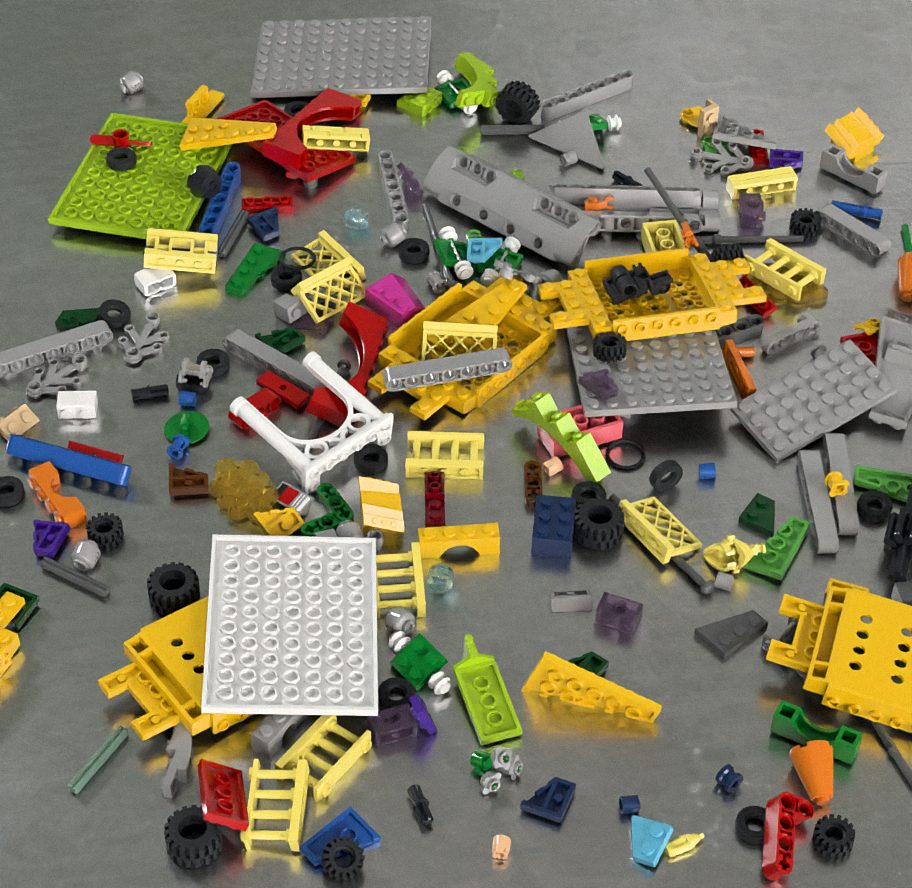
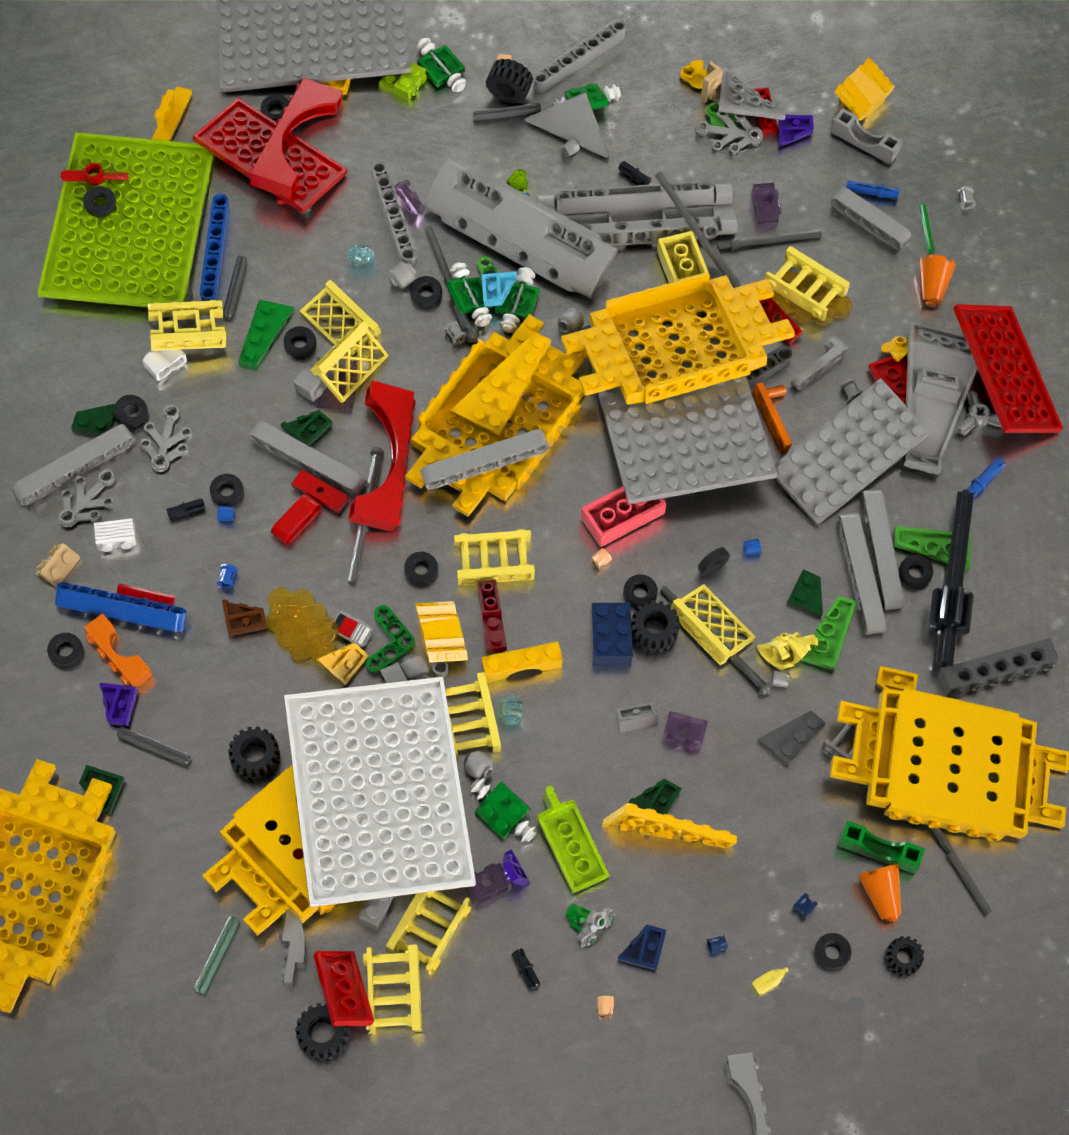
camera: 10 degrees left, 20 degrees up
light grey head [70,540,101,571] -> none
black tyre [86,512,124,549] -> none
light grey head [119,71,144,95] -> none
green shield [164,411,209,444] -> none
light grey piece [178,357,214,388] -> none
yellow wing [179,117,277,151] -> none
black cone [187,165,222,198] -> none
black tyre [196,349,230,377] -> none
white arch [230,351,393,494] -> none
red tile [242,195,293,213] -> none
dark blue wing [247,207,279,241] -> none
black tyre [279,247,316,270] -> none
blue wing [300,806,381,866] -> none
light yellow brick [301,125,370,152] -> none
black tyre [321,836,365,881] -> none
dark pink wedge [365,273,425,328] -> none
black tyre [378,677,416,713] -> none
light yellow fence [421,321,498,361] -> none
lime arch [454,52,501,108] -> none
light grey plant [493,260,542,284] -> none
lime arch [511,392,611,483] -> none
reddish brown beam [524,461,543,508] -> none
clear purple wing [578,369,619,400] -> none
orange plate [584,195,614,210] -> none
black tyre [593,332,627,363] -> none
black plate [602,263,673,304] -> none
black tyre [605,439,646,469] -> none
medium azure wing [631,815,673,867] -> none
orange plate [680,221,699,251] -> none
black tyre [711,244,744,262] -> none
light yellow brick [726,166,798,200] -> none
red beam [762,792,814,881] -> none
black tyre [789,208,822,238] -> none
yellow brick [824,471,850,497] -> none

